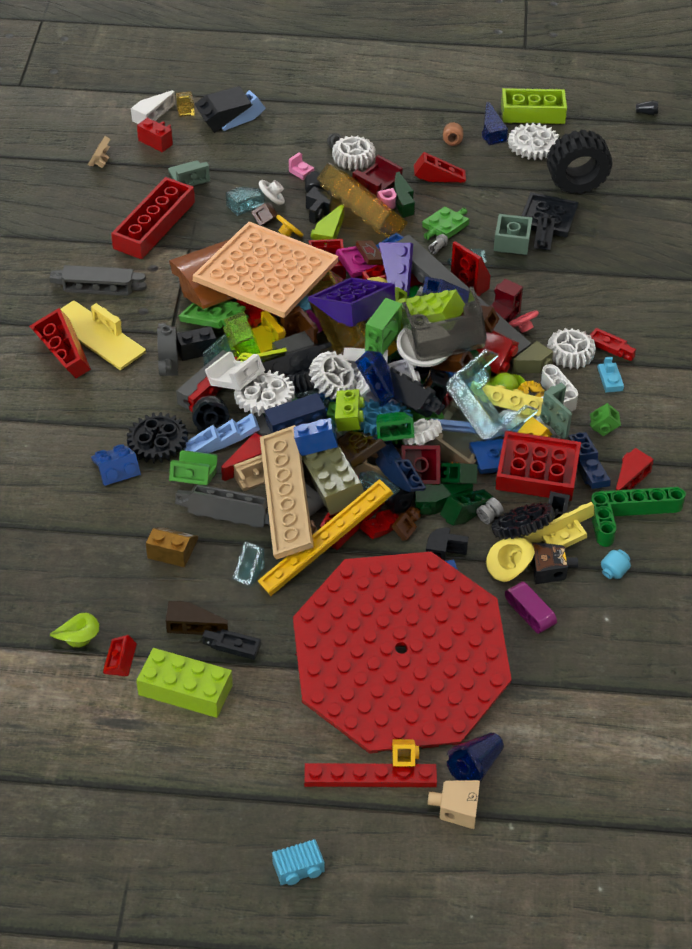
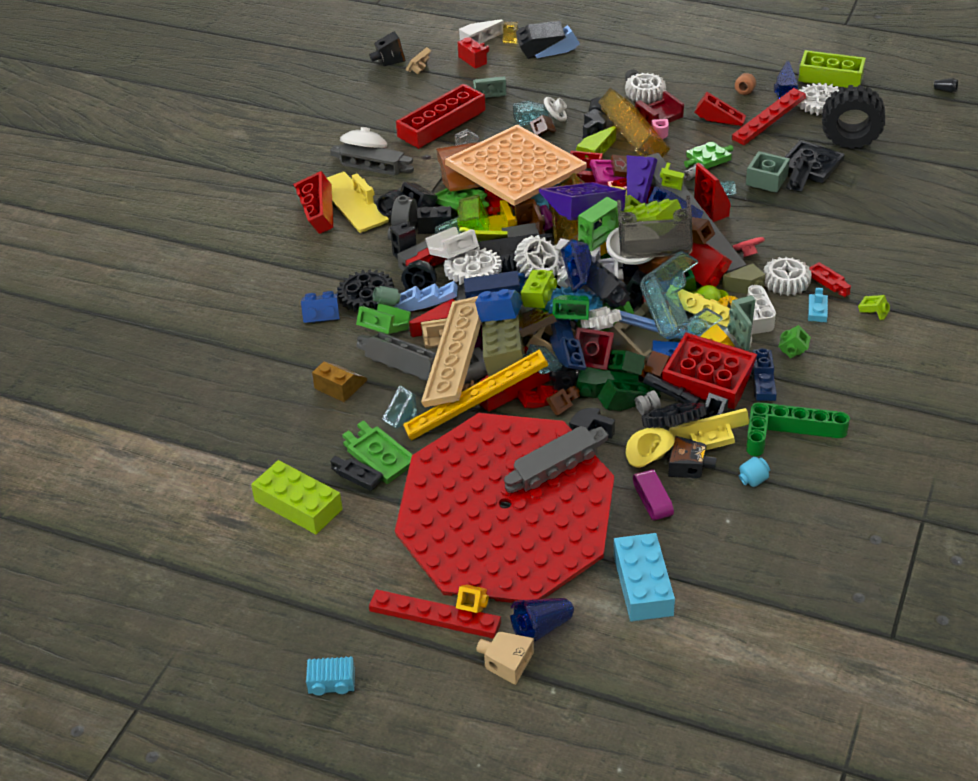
camera: 20 degrees right, 5 degrees down
lime hat [50,613,99,648] -> none
red slope [103,635,137,676] -> none
dark brown slope [166,601,229,635] -> none
yellow piece [276,215,304,238] -> none
bright pink bracket [289,152,314,180] -> none
dark green slope [394,172,415,218] -> none
dark red brick [491,279,523,323] -> none
red slope [616,448,654,490] -> none
none -> white dish [340,127,387,148]
none -> bright green tile [343,420,412,484]
none -> black torso [369,31,406,66]
none -> sand green brick [373,286,401,306]
none -> black wheel [376,189,404,216]
none -> black hinge [390,223,417,259]
none -> black brick [400,182,438,208]
none -> clear panel [455,129,479,146]
none -> dark grey hinge [504,426,608,493]
none -> medium azure brick [613,533,675,621]
none -> reddish brown panel [643,351,670,379]
none -> black pin [643,372,700,404]
none -> lime bracket [660,162,685,190]
none -> red plate [732,88,806,145]
none -> lime bracket [858,295,890,320]

